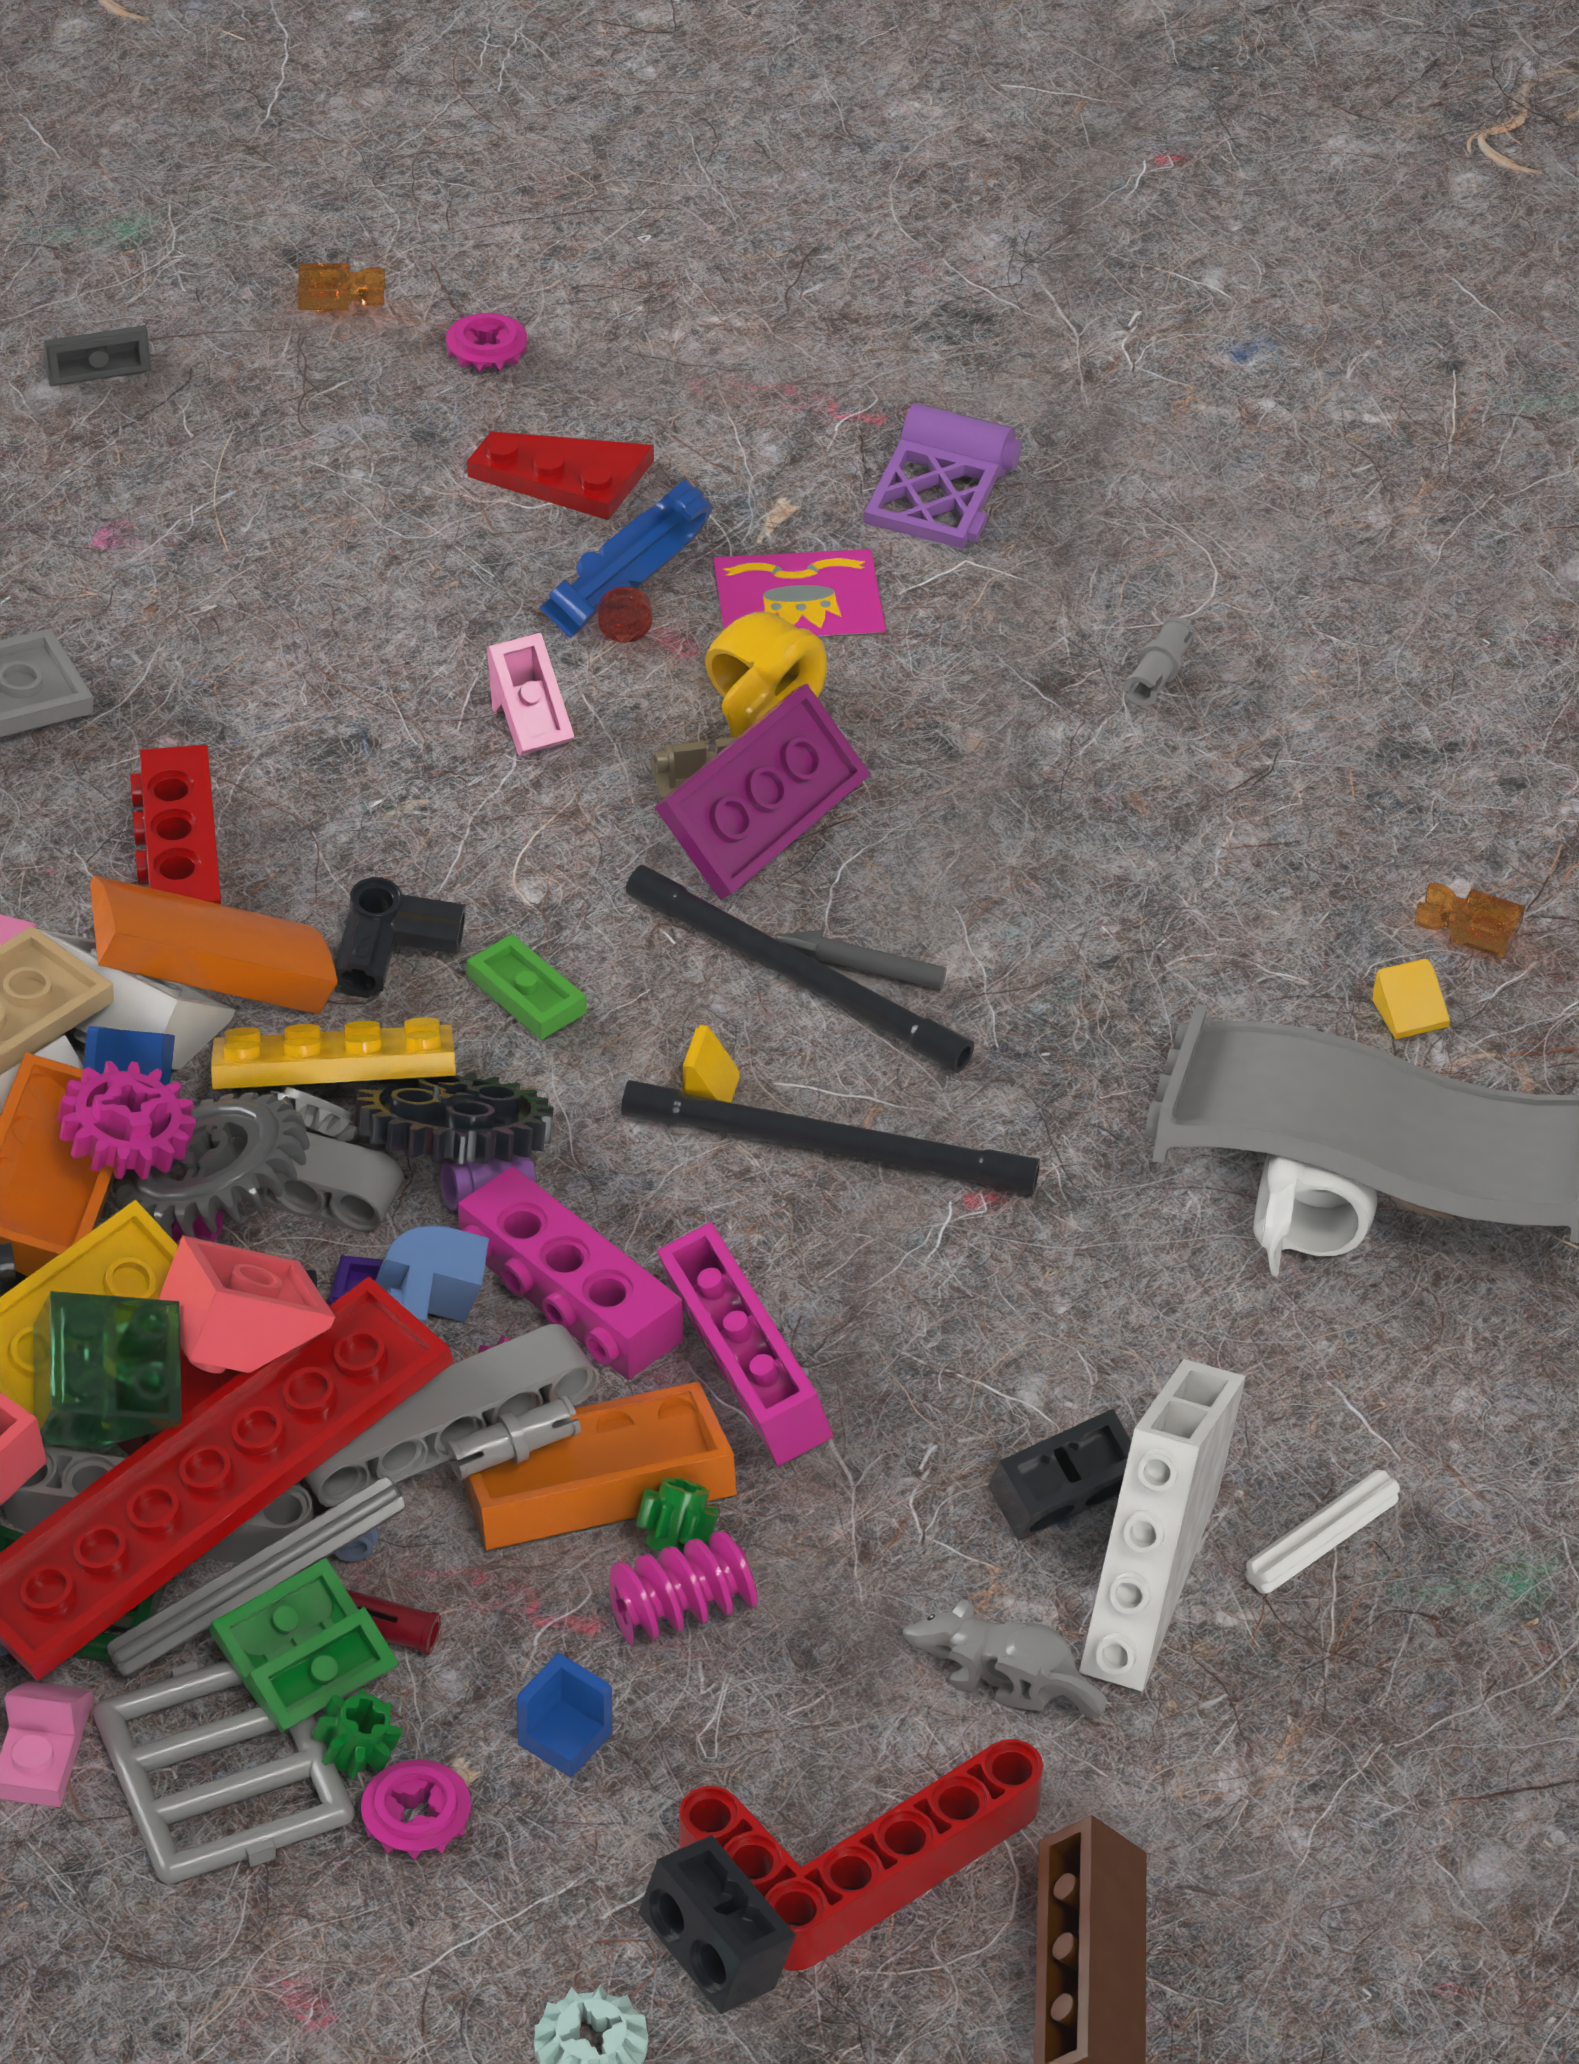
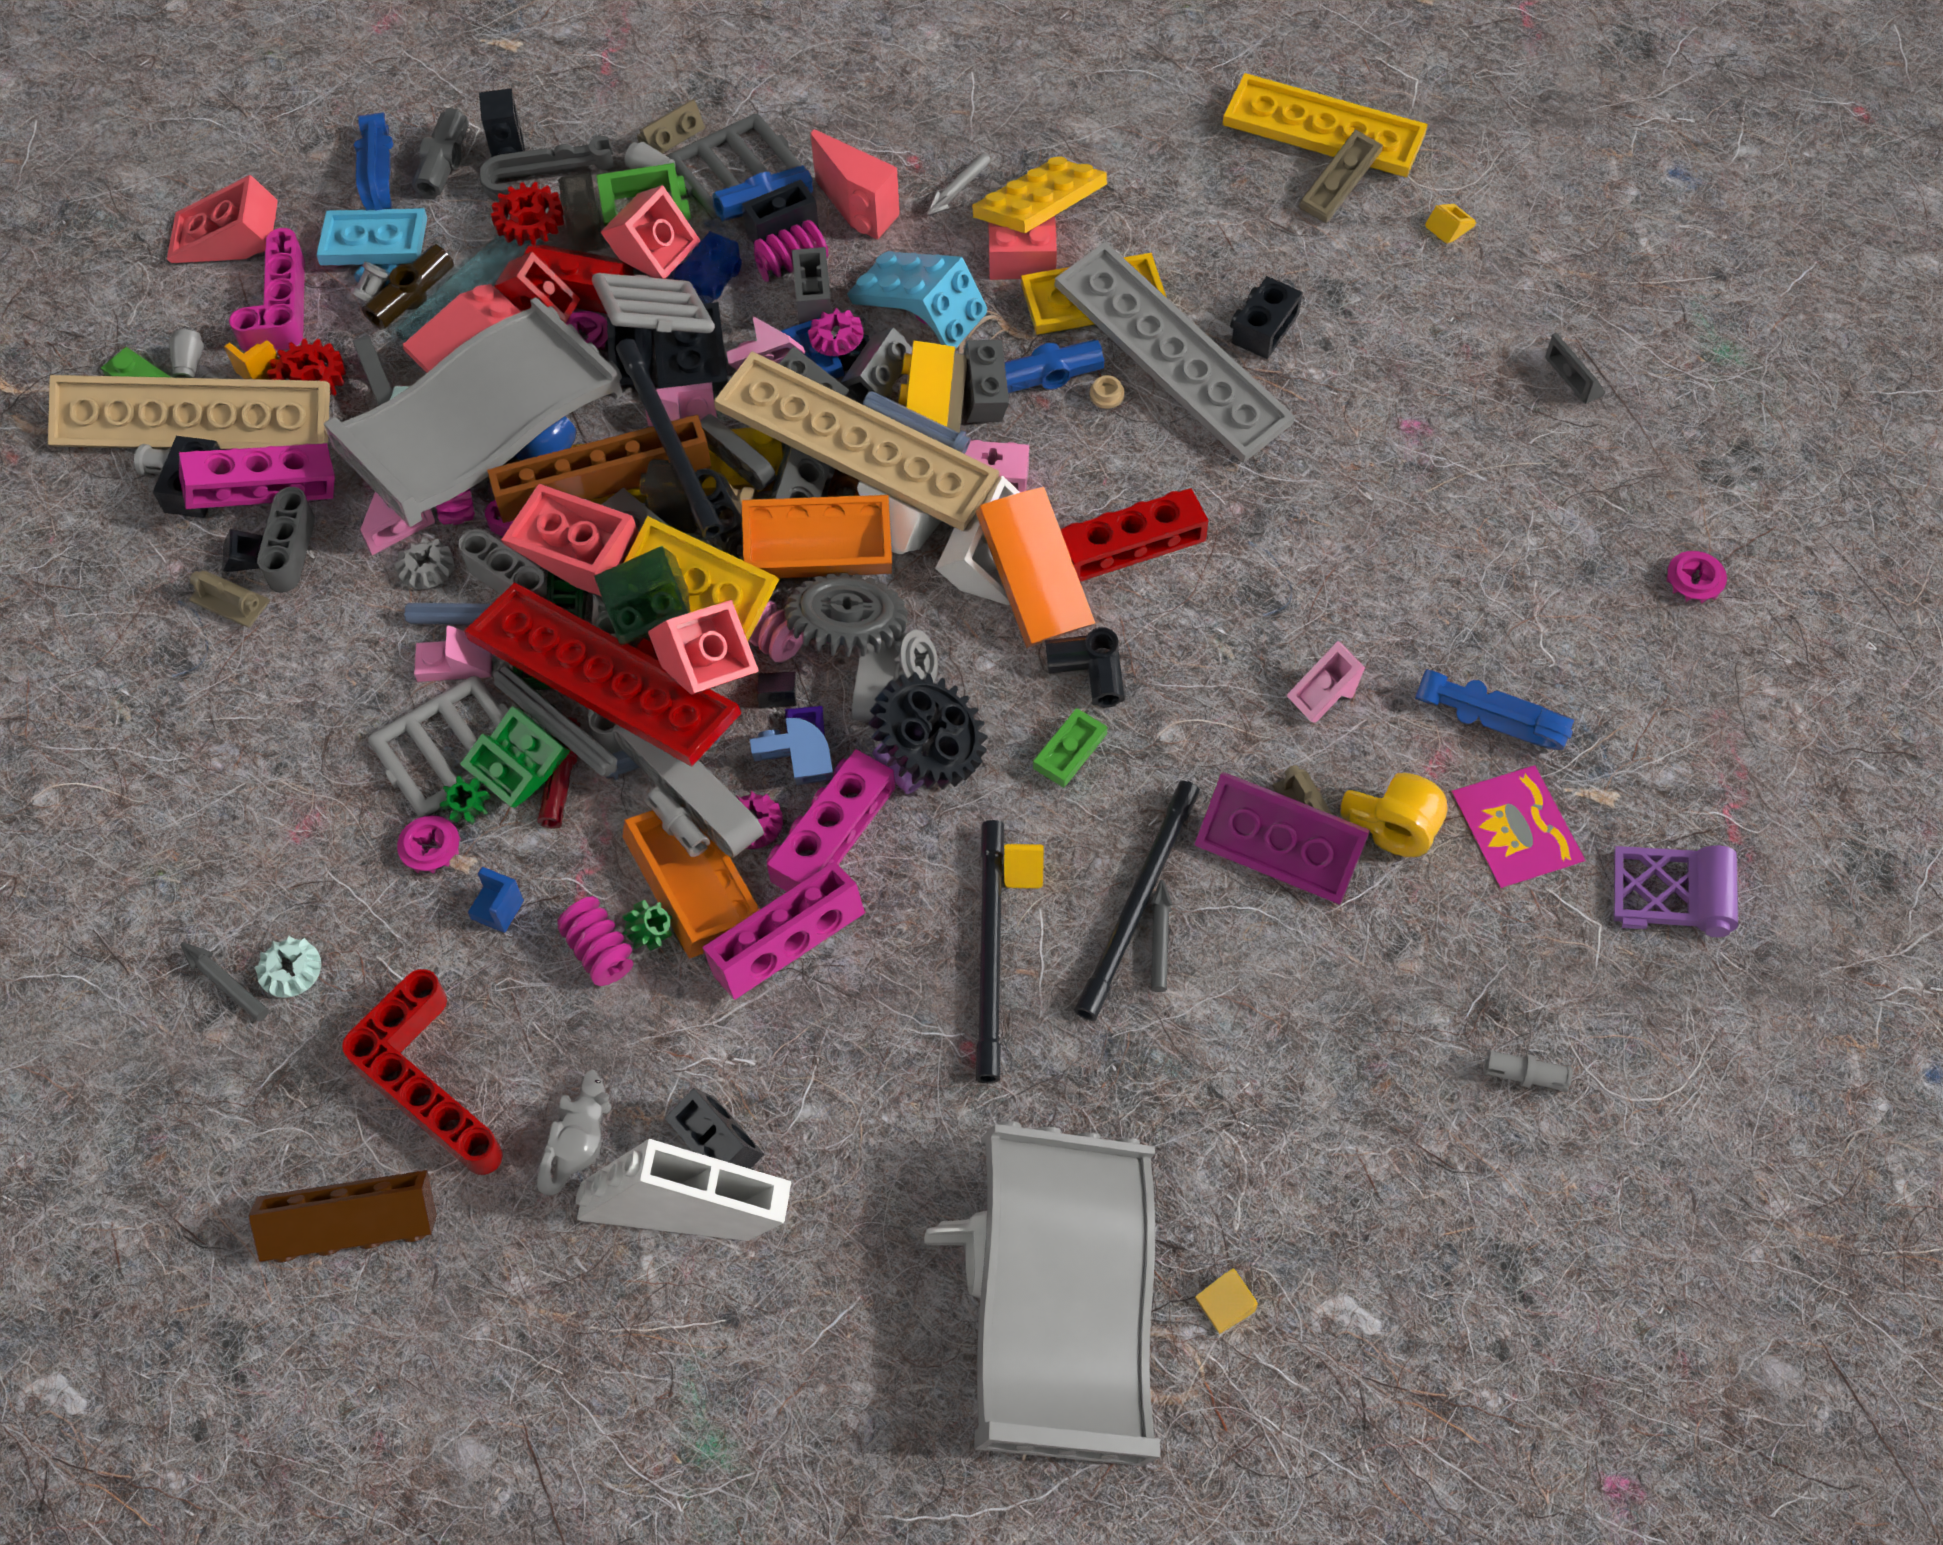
camera: 80 degrees right, 15 degrees up
dark pink gear [57,1061,196,1179] -> none
blue panel [83,1026,175,1085] -> none
yellow plate [211,1017,456,1089] -> none
clear orange plate [297,263,386,312] -> none
red wing [467,431,654,521] -> none
clear red tile [598,587,652,643] -> none
black brick [638,1835,796,2014] -> none
white axle [1244,1470,1400,1594] -> none
clear orange plate [1415,883,1525,959] -> none

